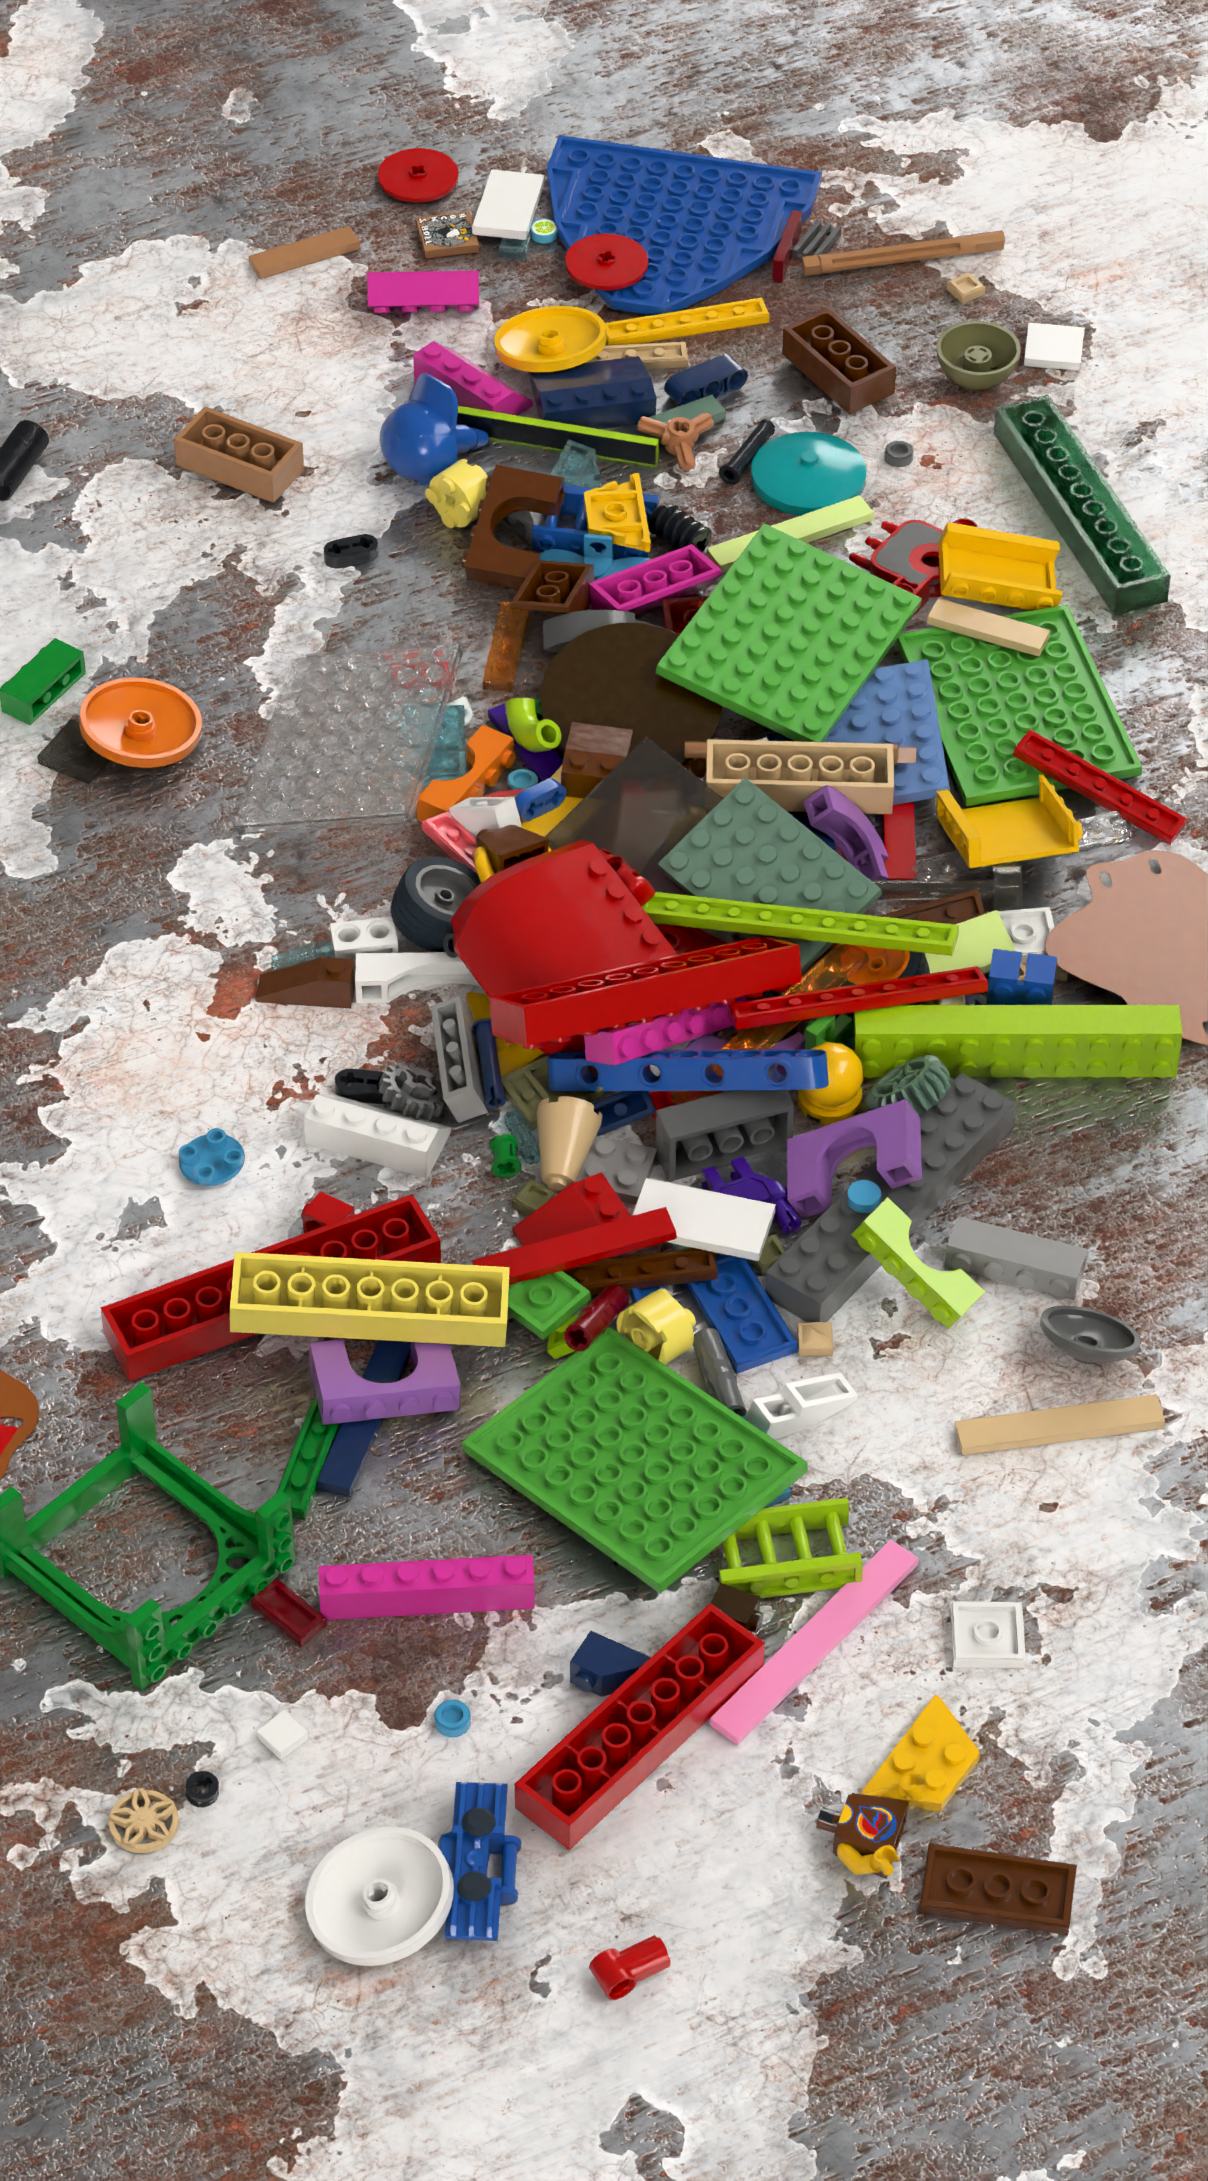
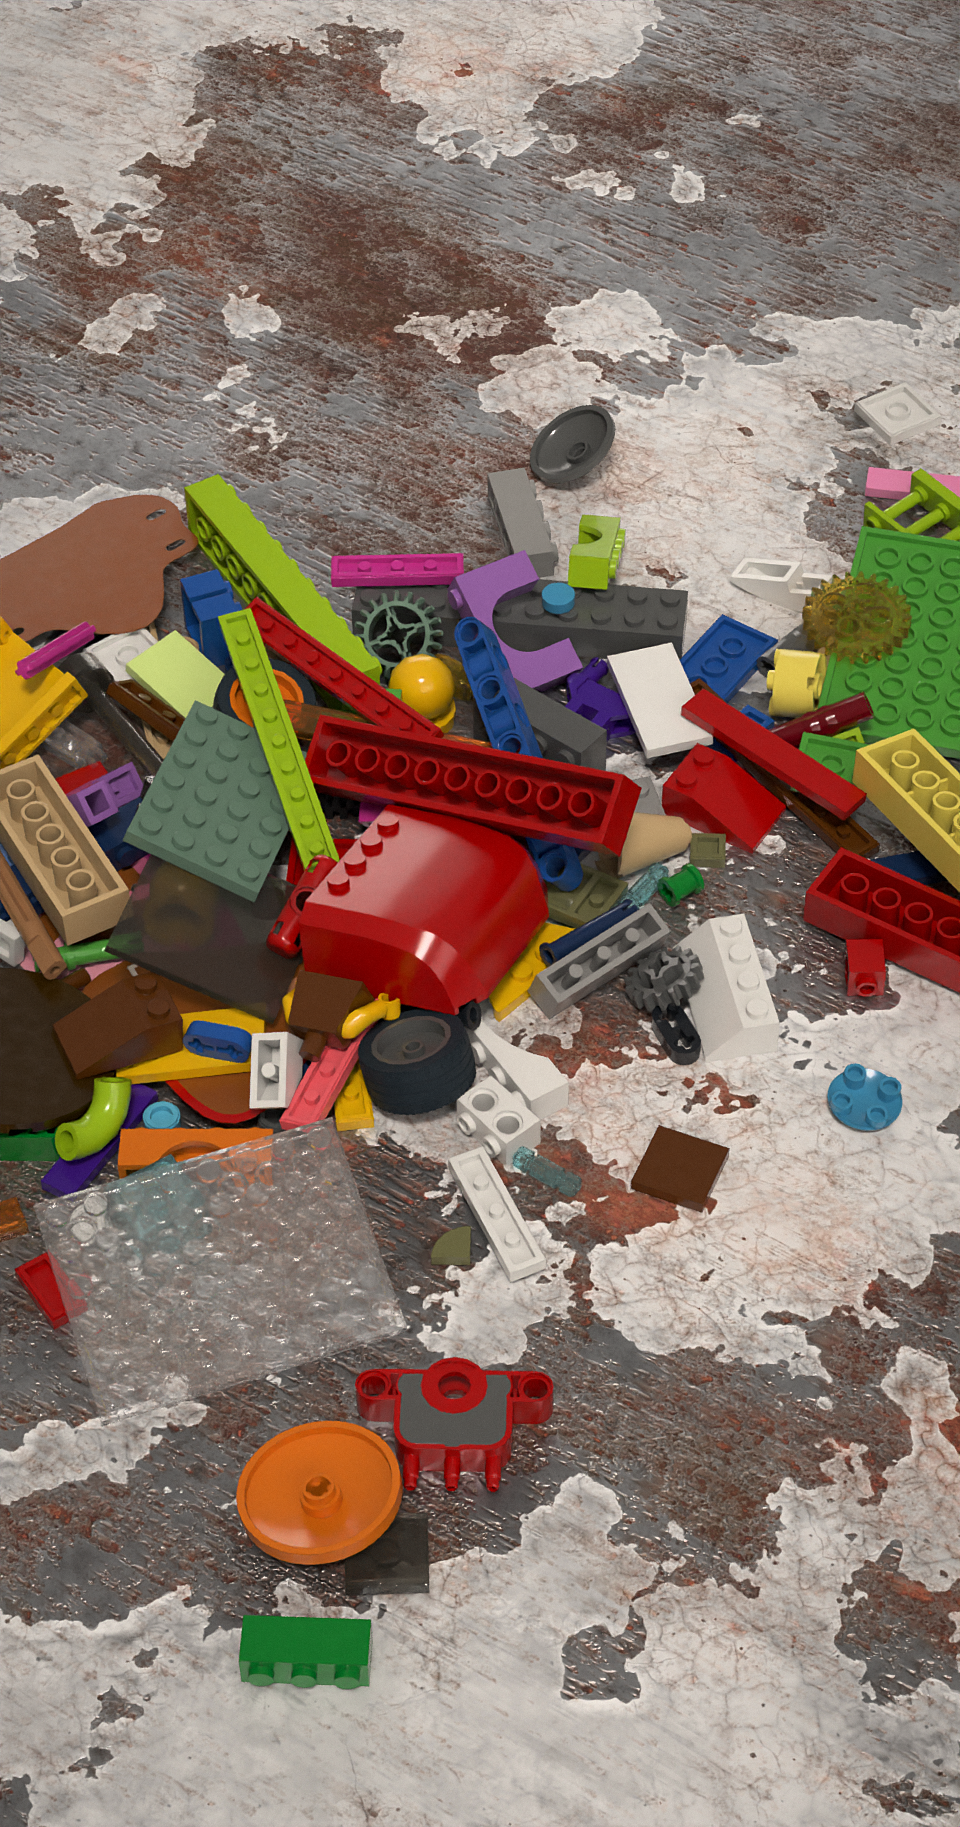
camera: 120 degrees left, 0 degrees up
reddish brown slope [256,957,355,1009] -> none
tan tile [797,1322,833,1357] -> none
tan tile [954,1394,1165,1456] -> none
none -> dark pink axle [15,622,96,680]
none -> dark pink tile [331,553,464,587]
none -> red piece [355,1357,554,1492]
none -> olive tile [431,1226,471,1265]
none -> white plate [448,1146,546,1282]
none -> reddish brown tile [631,1125,730,1213]
none -> clear yellow gear [802,571,912,664]

